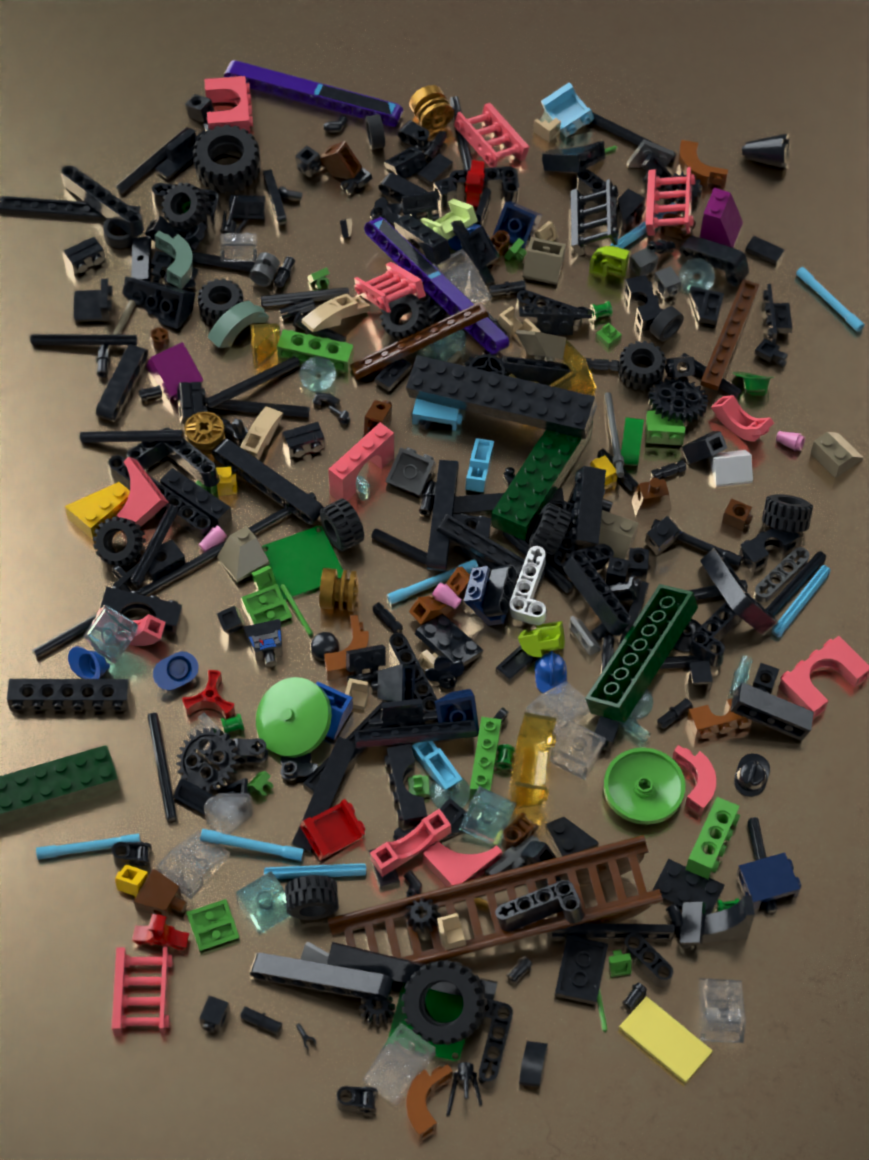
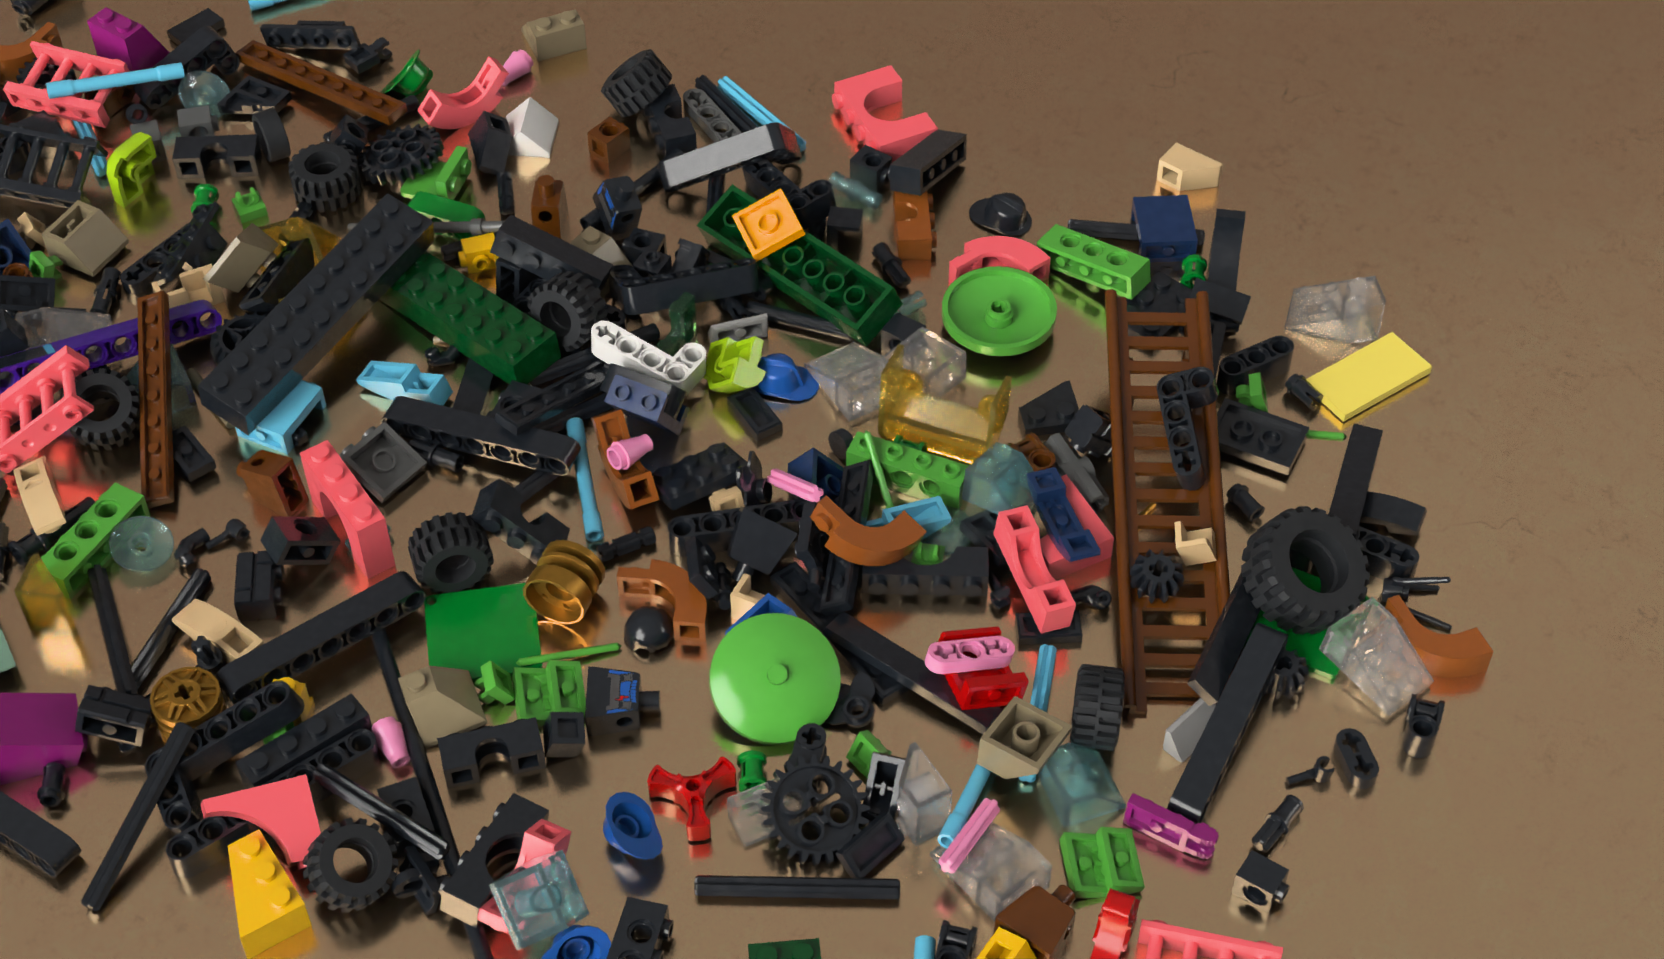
camera: 75 degrees left, 10 degrees down
none -> medium azure piece [46,62,185,99]
none -> black brick [260,516,341,565]
none -> black arch [437,717,546,789]
none -> black arch [471,478,570,564]
none -> clear green plate [656,292,697,357]
none -> light orange plate [732,188,806,262]
none -> bright pink axle [767,468,824,503]
none -> dark orange arch [810,495,927,566]
none -> bright green axle [864,430,894,508]
none -> bright pink beam [925,636,1015,674]
none -> bright pink axle [938,798,1000,874]
none -> dark tan slope [977,696,1073,779]
none -> dark blue slope [1026,467,1101,562]
none -> magenta hinge [1123,793,1219,860]
none -> tan slope [1157,142,1223,191]
none -> black tile [1328,423,1383,538]
none -> black beam [1333,728,1379,789]

